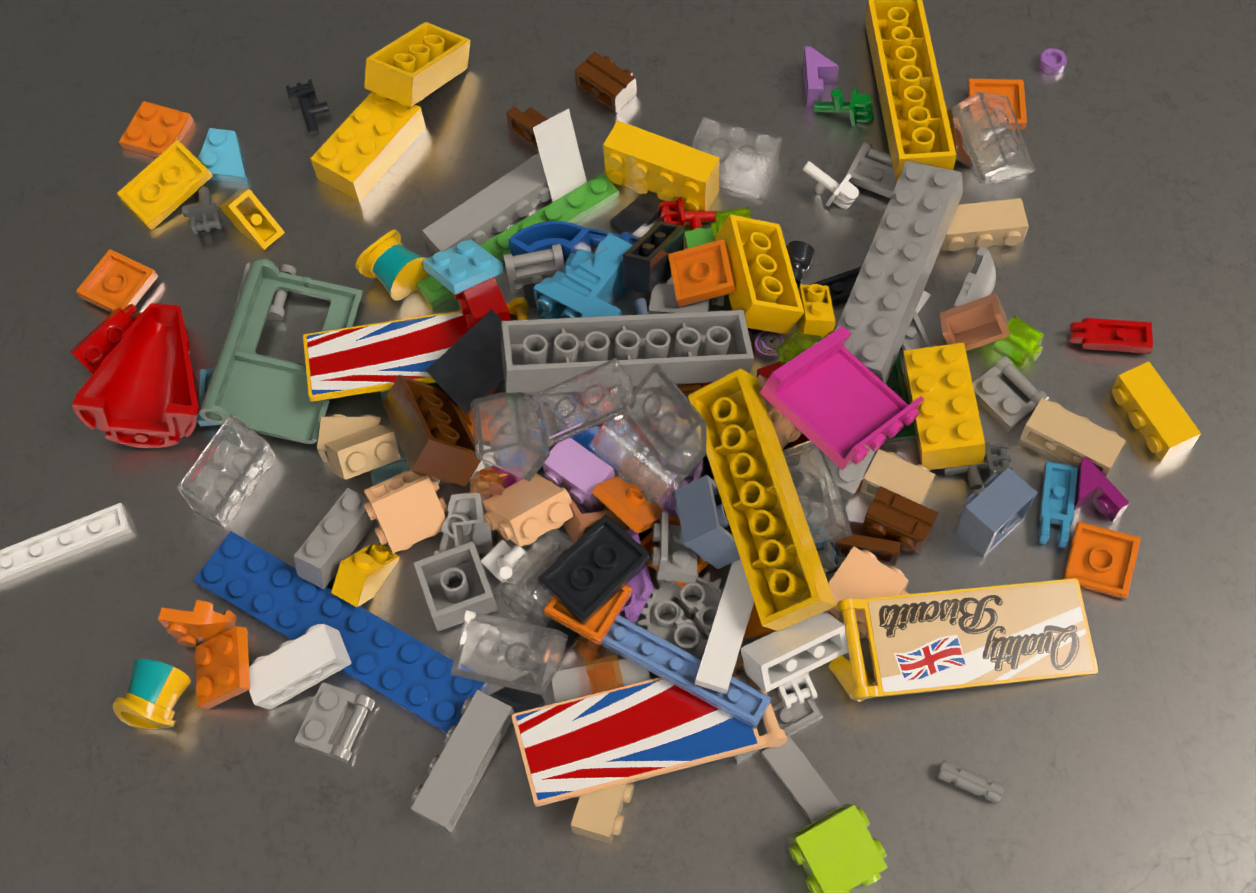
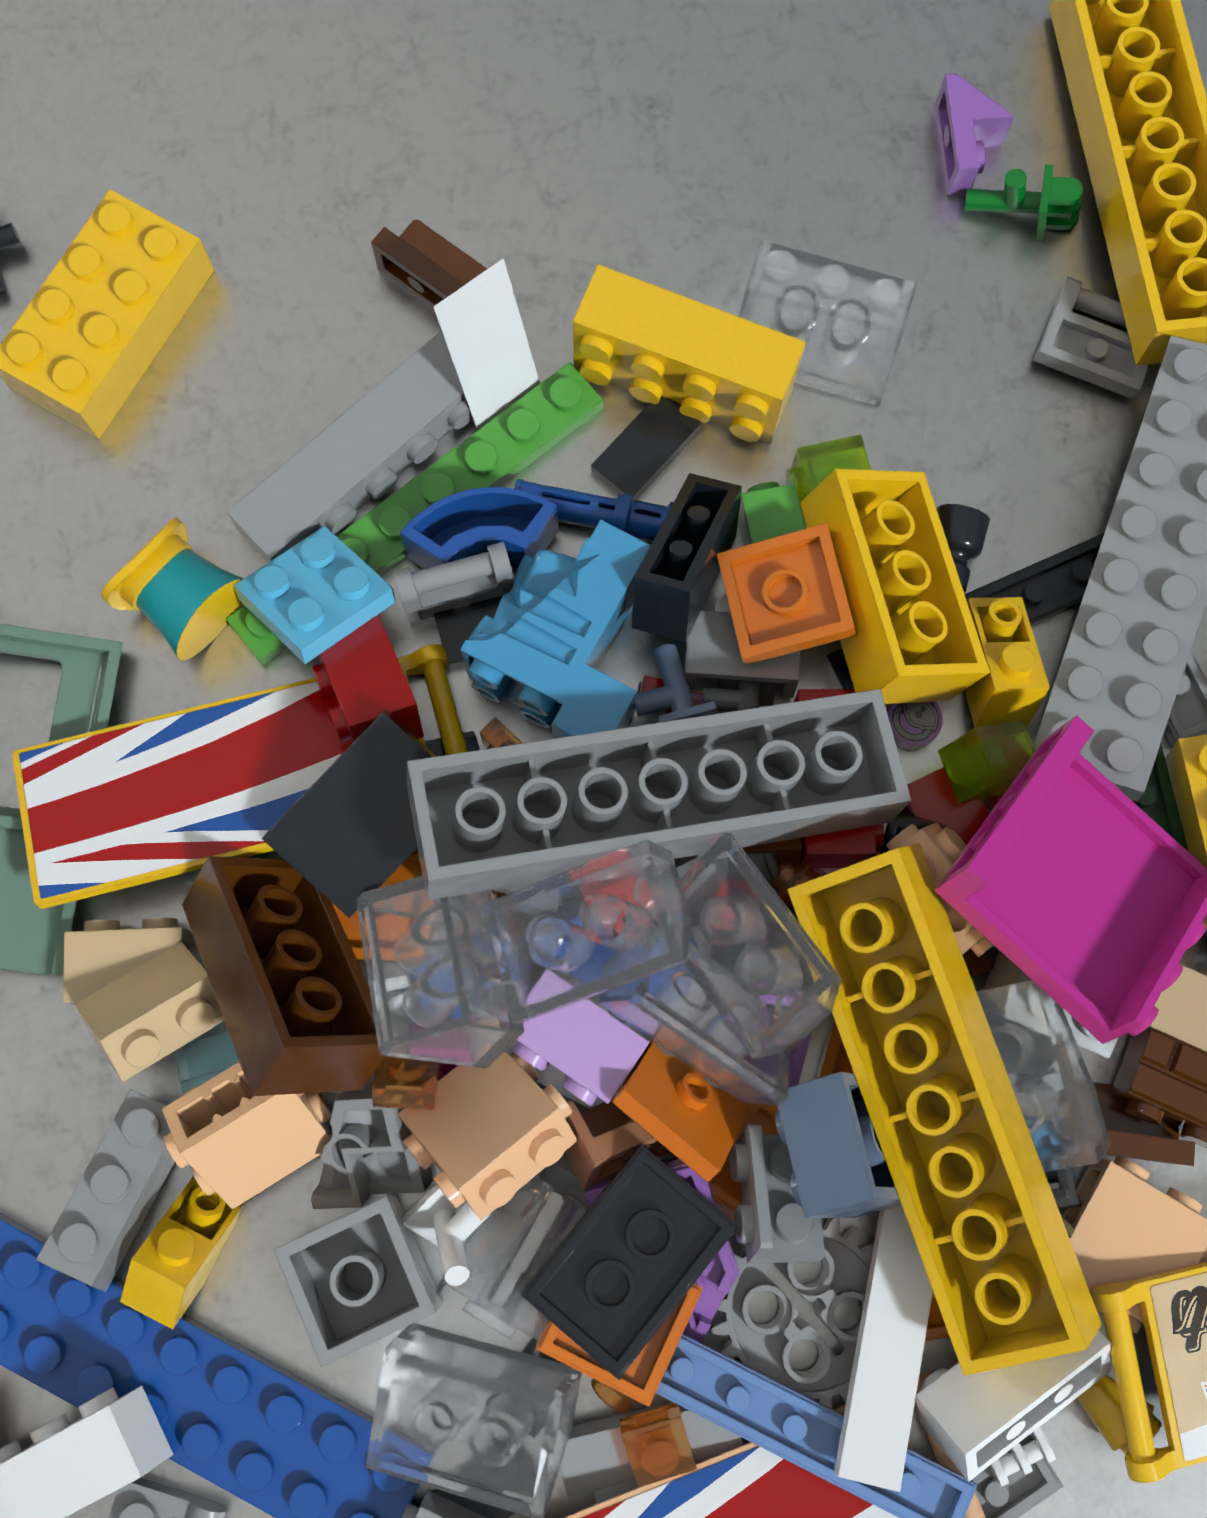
camera: 10 degrees left, 15 degrees up
yellow brick [364,22,471,107] -> none
reddish brown brick [575,52,637,113] -> none
red arm [658,197,720,230] -> none
white arm [802,161,859,209] -> none

